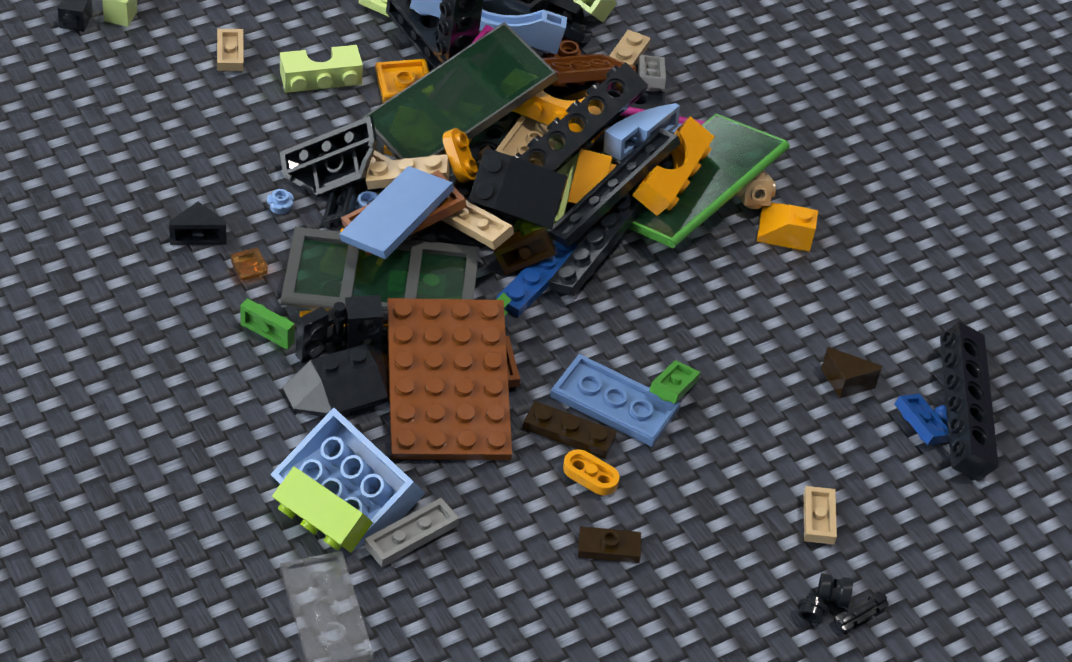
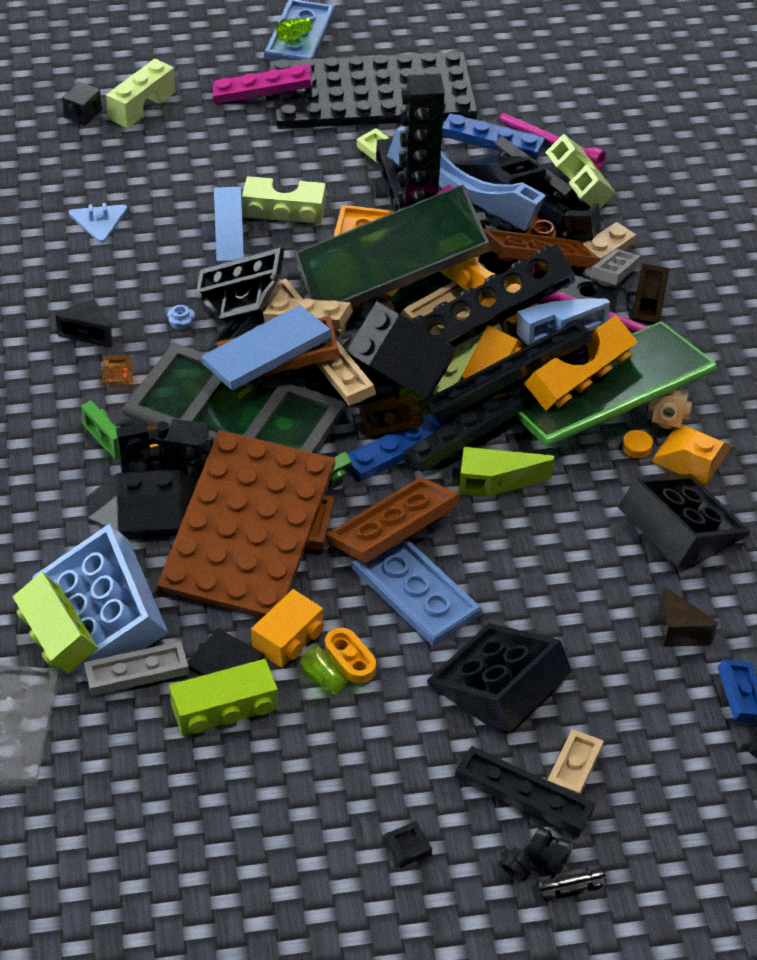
camera: 25 degrees right, 0 degrees up
tan plate [217,29,244,71] -> none
light orange plate [443,128,478,183] -> none
dark brown plate [523,401,617,459] -> none
dark brown plate [578,526,641,563] -> none
bright green plate [649,360,701,404] -> none
none -> light blue piece [69,203,127,243]
none -> lime brick [169,659,278,736]
none -> black piece [187,628,264,676]
none -> light blue slope [214,187,244,265]
none -> light orange brick [251,589,324,668]
none -> clear neon green cone [299,645,347,694]
none -> dark orange plate [326,477,461,563]
none -> black tile [385,821,432,868]
none -> black slope [427,623,572,732]
none -> black plate [455,745,596,837]
none -> lime slope [459,447,554,497]
none -> black panel [565,203,601,240]
none -> black slope [618,474,751,567]
none -> light orange tile [622,430,653,459]
none -> dark brown slope [632,263,670,323]

